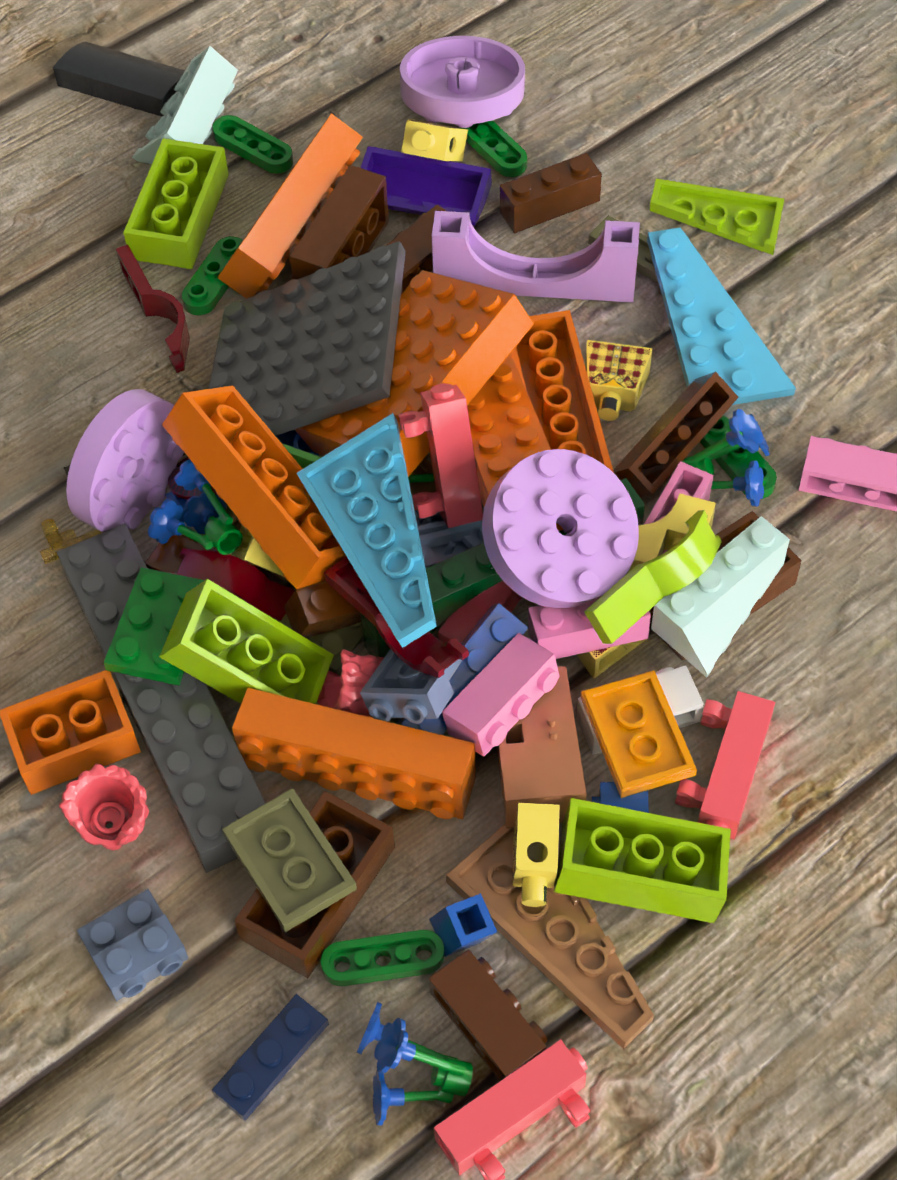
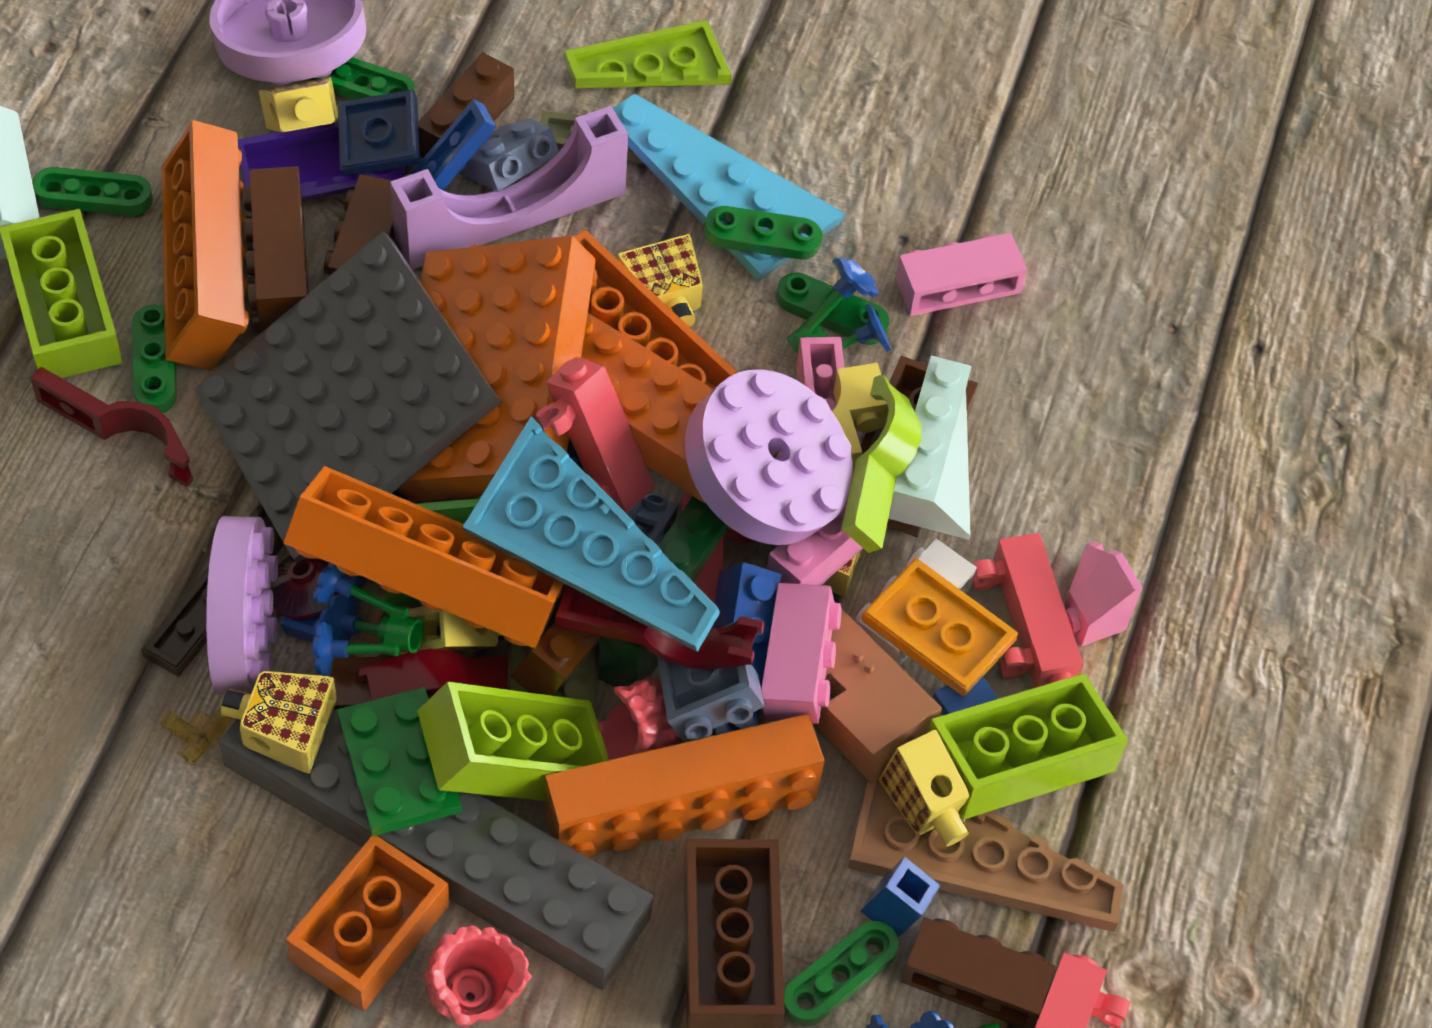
camera: 40 degrees left, 0 degrees up
olive plate [222,788,357,932] -> none
reddish brown brick [613,371,739,498] -> none
none -> light yellow torso [221,671,337,774]
none -> dark blue tile [338,90,420,176]
none -> blue plate [410,99,496,190]
none -> sand blue plate [458,119,559,192]
none -> green plate [703,206,823,260]
none -> bright pink slope [1064,541,1142,647]

